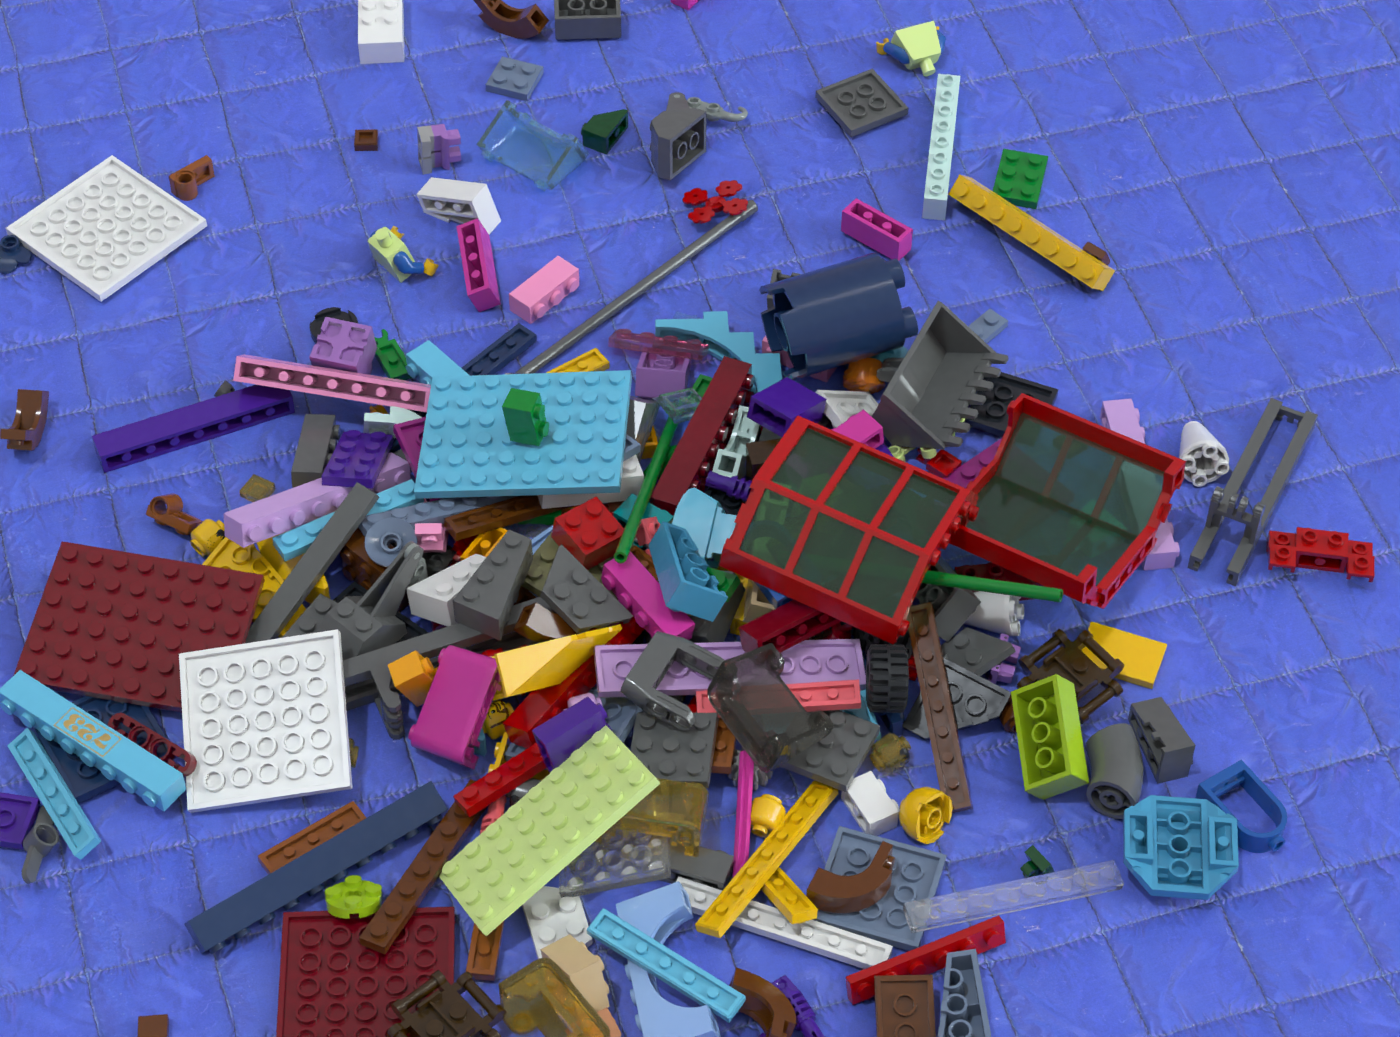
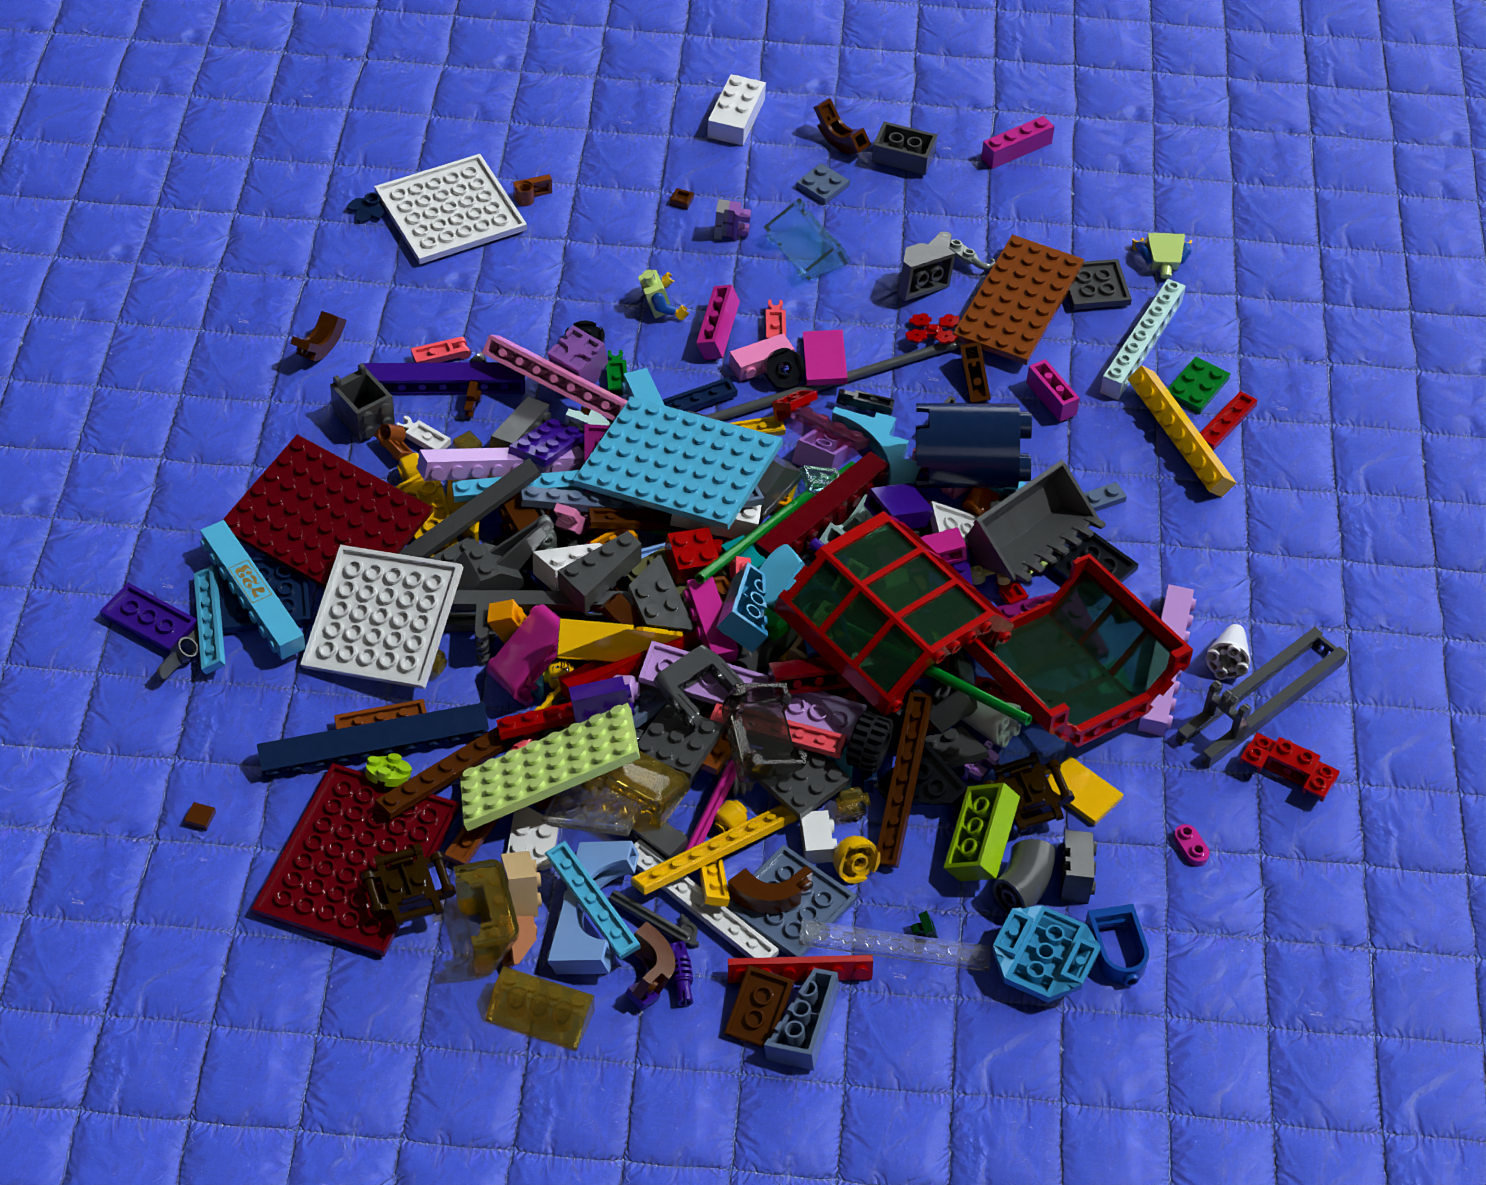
camera: 20 degrees right, 0 degrees up
dark red beam [108,713,197,777] -> none
sand blue dish [365,517,418,567] -> none
white wedge [416,177,501,235] -> none
green brick [502,388,549,446] -> none
dark green slope [581,109,628,155] -> none
reddish brown tile [1083,242,1110,265] -> none
none -> dark grey container [330,363,395,442]
none -> white plate [396,416,451,450]
none -> coral plate [411,337,471,363]
none -> reddish brown plate [464,381,482,418]
none -> dark grey axle [609,890,691,945]
none -> dark grey piece [680,914,699,948]
none -> black plate [764,348,805,389]
none -> coral plate [765,300,786,339]
none -> red bracket [772,390,818,422]
none -> dark pink tile [803,330,848,386]
none -> black hinge [836,389,895,415]
none -> dark orange plate [953,234,1085,365]
none -> reddish brown slope [960,342,991,403]
none -> dark pink plate [1174,824,1210,866]
none -> red plate [1200,391,1258,451]

